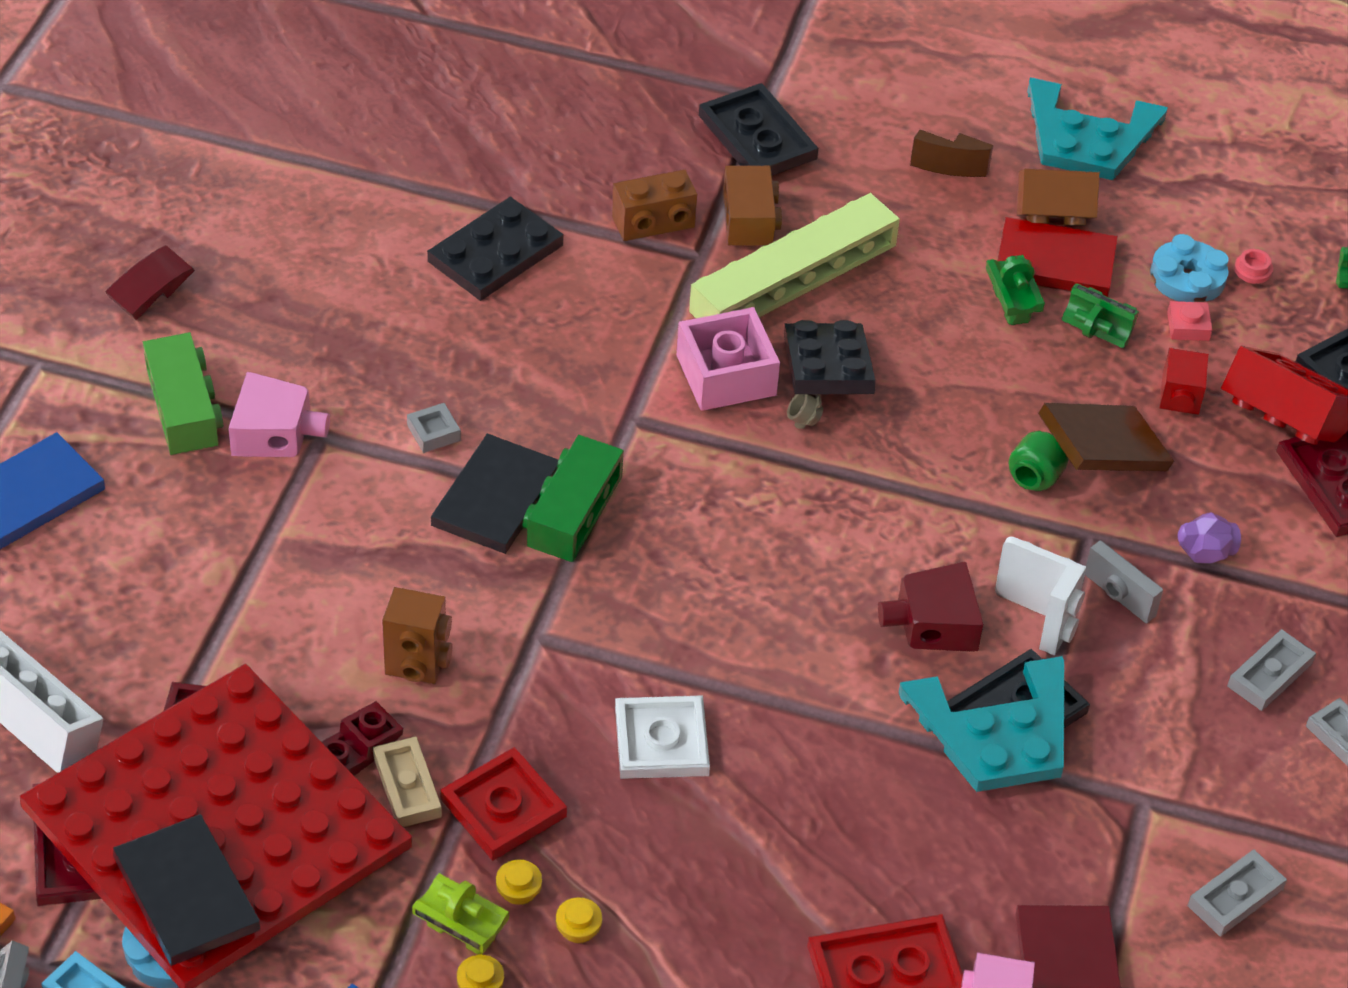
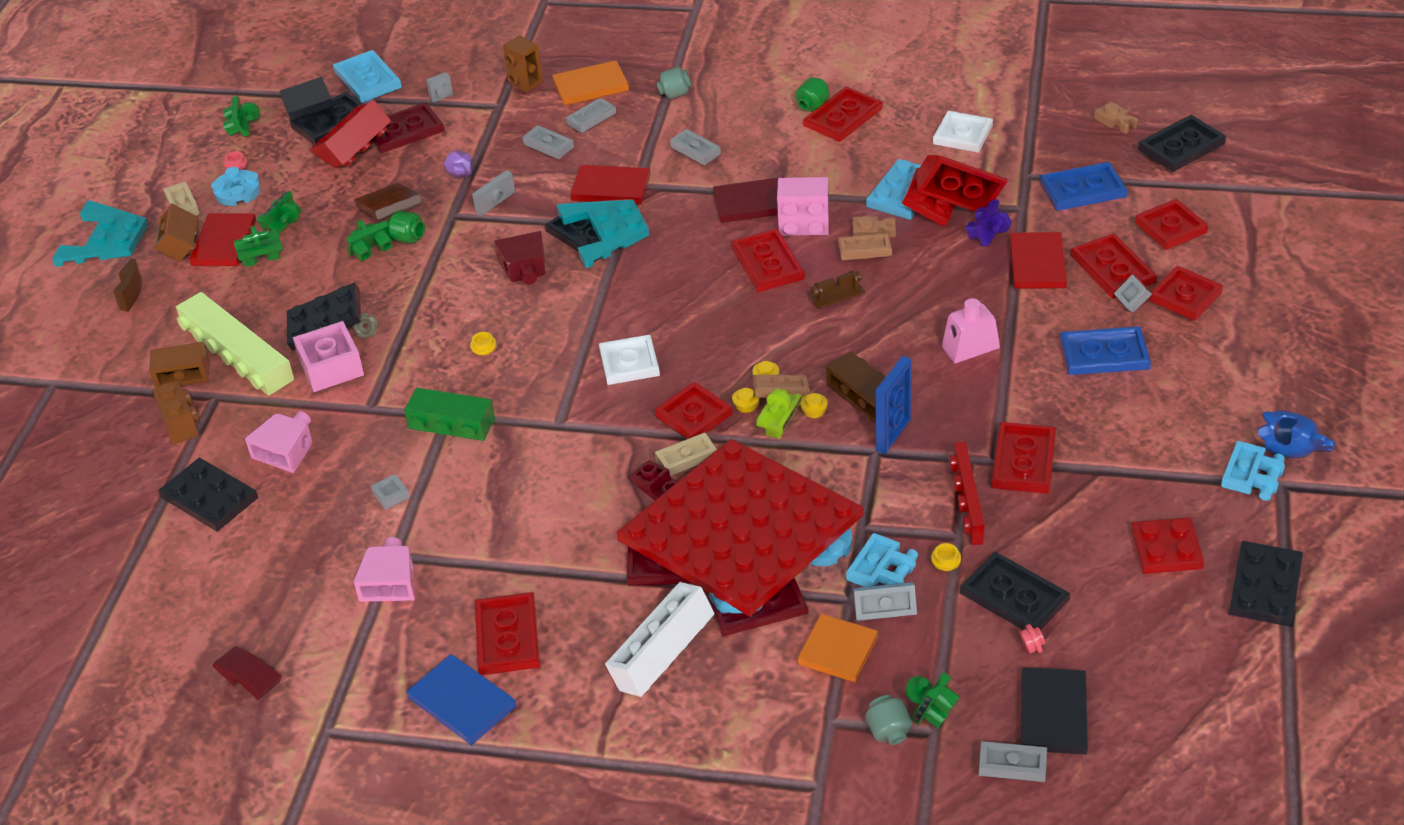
camera: 90 degrees left, 5 degrees down
black tile [113,814,260,966] -> none
bright green brick [143,332,224,455] -> none
dark orange brick [382,587,453,684] -> none
black tile [431,433,558,554] -> none
black plate [698,83,819,176] -> none
white bracket [995,537,1086,656] -> none
red brick [1159,348,1209,415] -> none
coral plate [1167,301,1212,341] -> none
none -> tan plate [163,182,200,216]
none -> bright pink torso [245,411,312,473]
none -> green hips [346,220,392,262]
none -> yellow plate [470,332,497,355]
none -> red tile [475,592,540,675]
none -> red tile [570,165,651,204]
none -> nougat plate [752,374,810,398]

